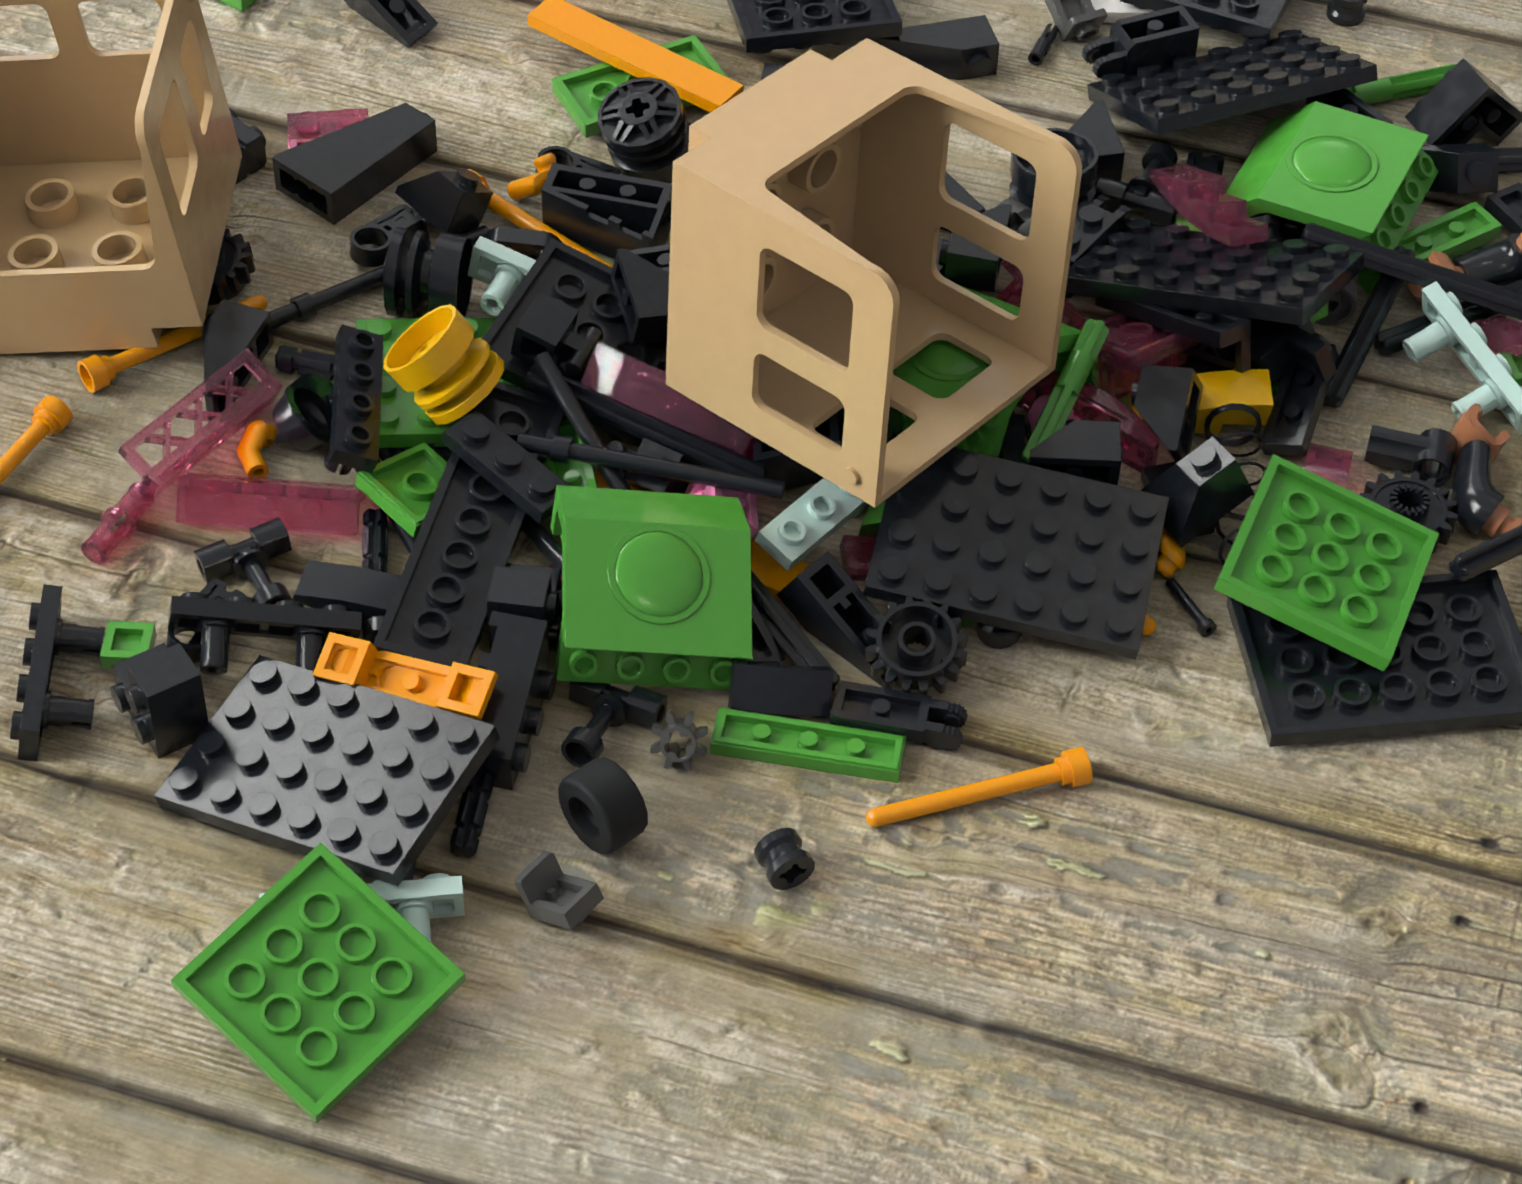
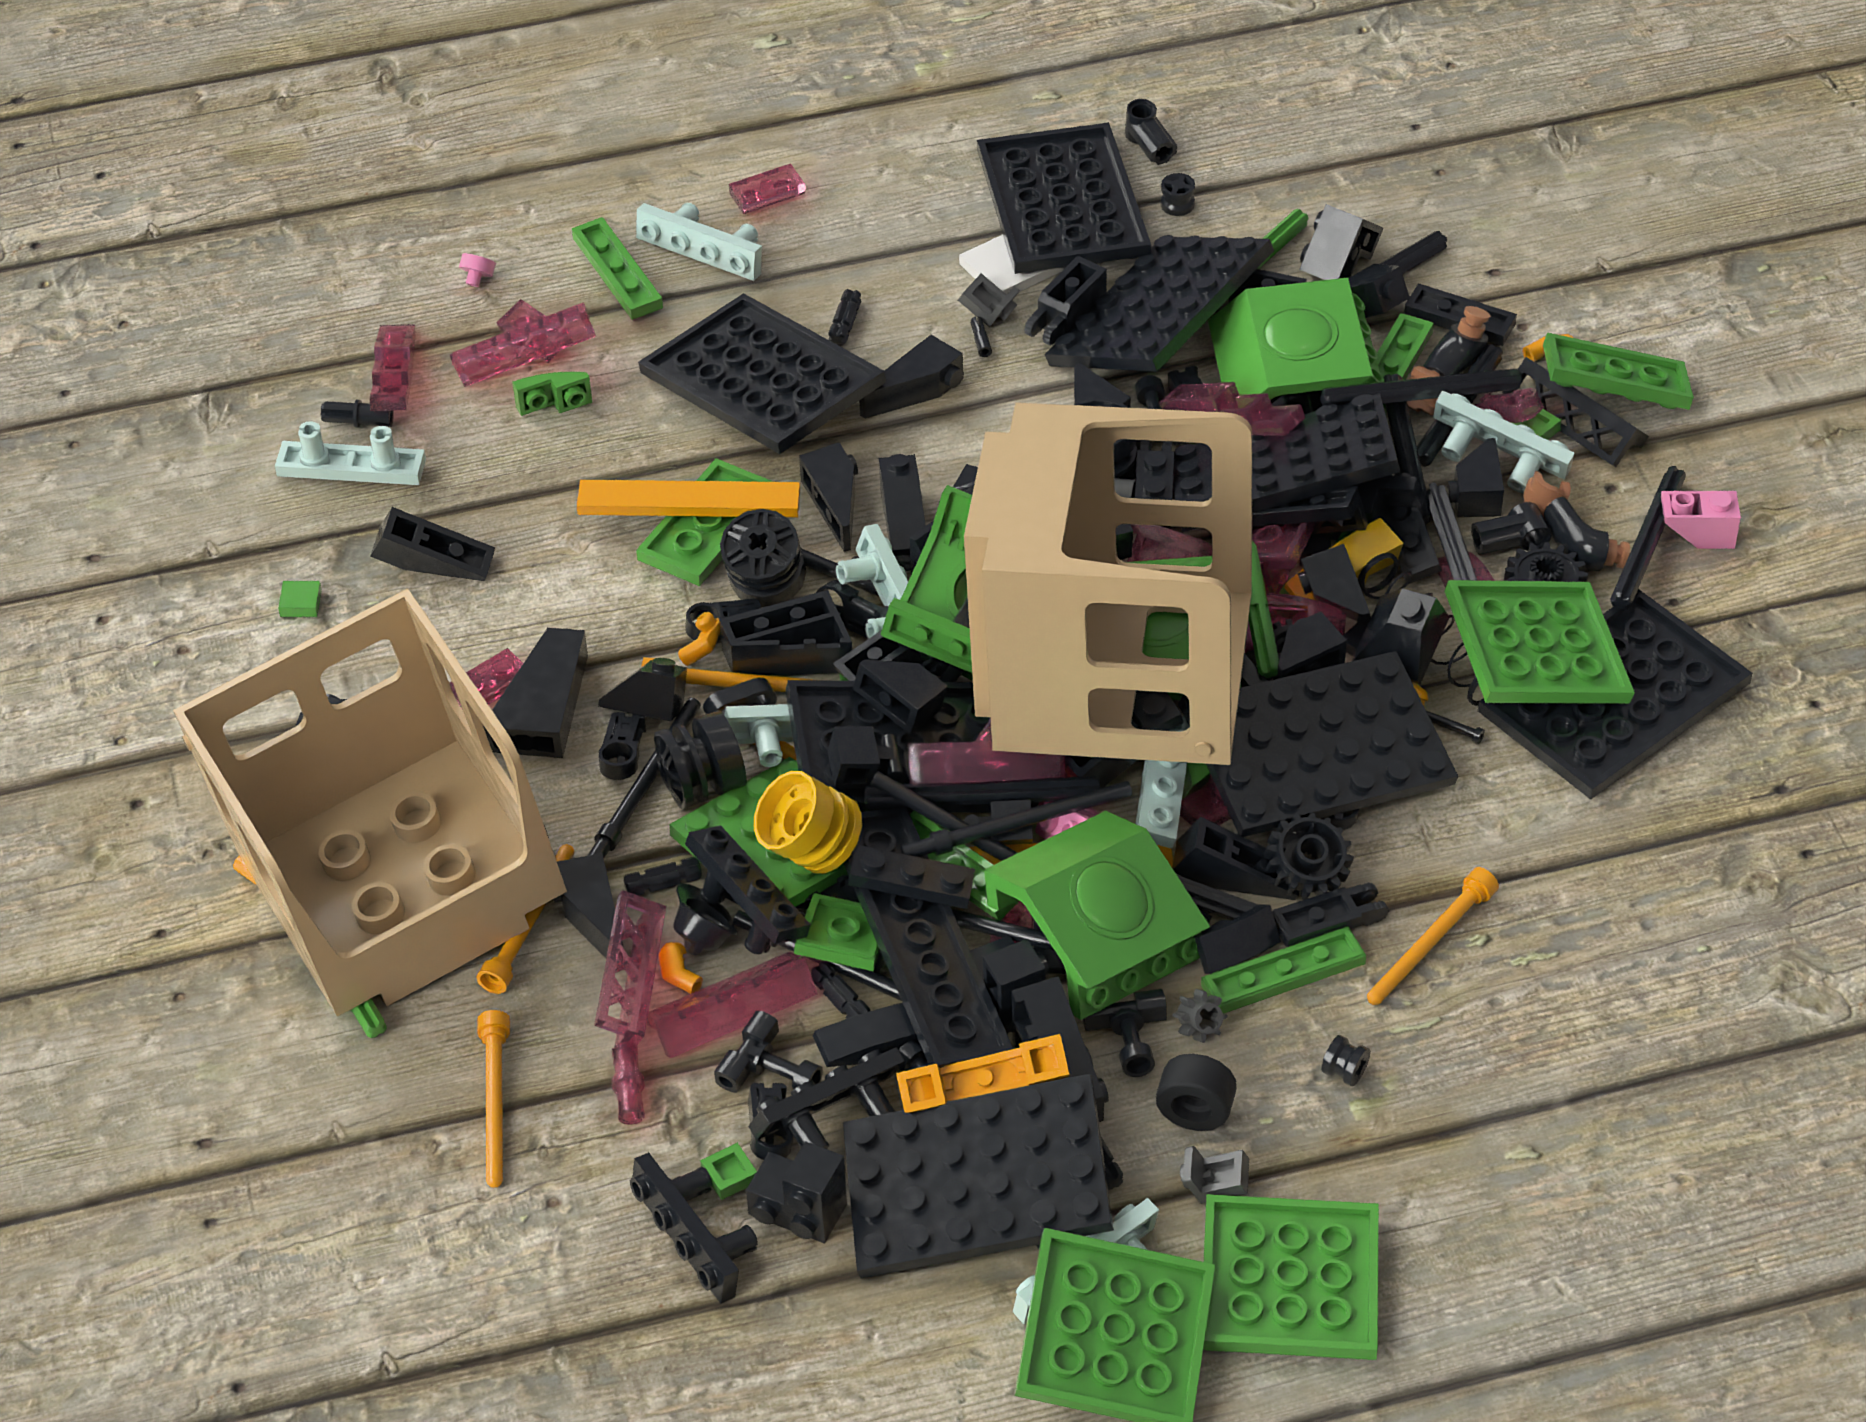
camera: 30 degrees left, 0 degrees up
none -> bright green plate [1203,1194,1379,1360]
none -> black axle [1426,482,1478,581]
none -> black slope [1447,438,1504,518]

